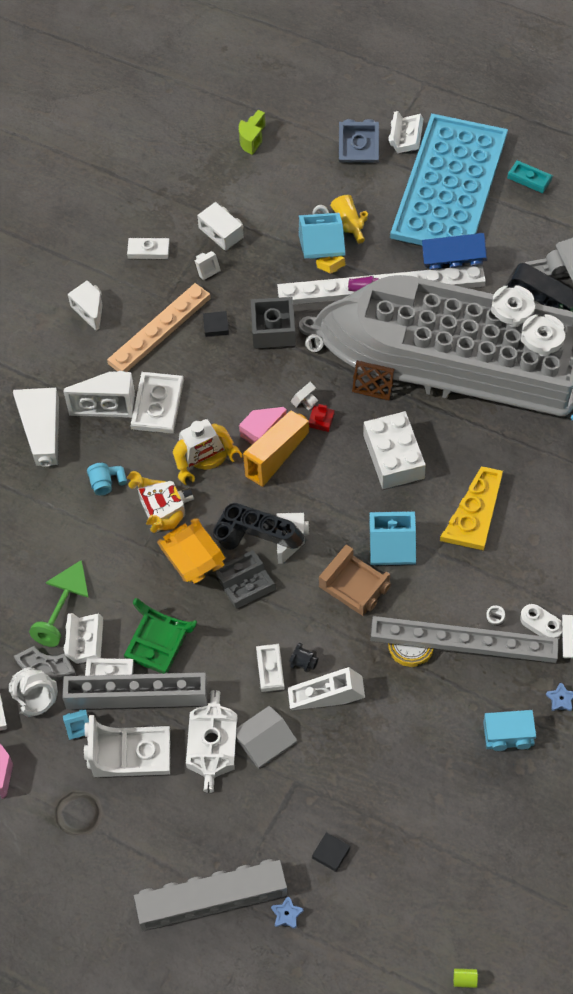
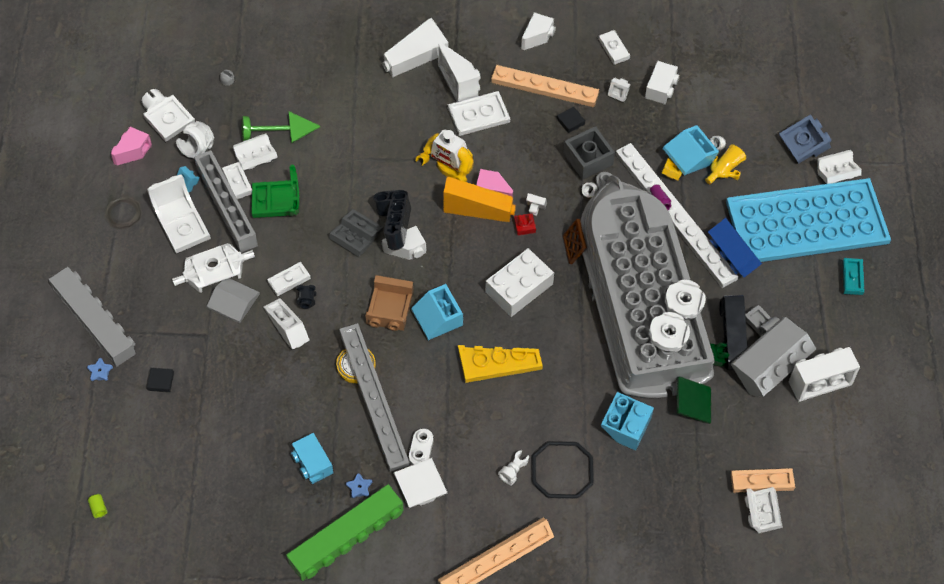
camera: 60 degrees right, 0 degrees up
light grey tile [14,646,76,680] -> none
medium azure piece [87,463,127,496] -> none
torso [127,471,194,533] -> none
light orange brick [157,519,225,584] -> none
lime brick [239,110,266,155] -> none
white hinge [486,605,505,625] -> none

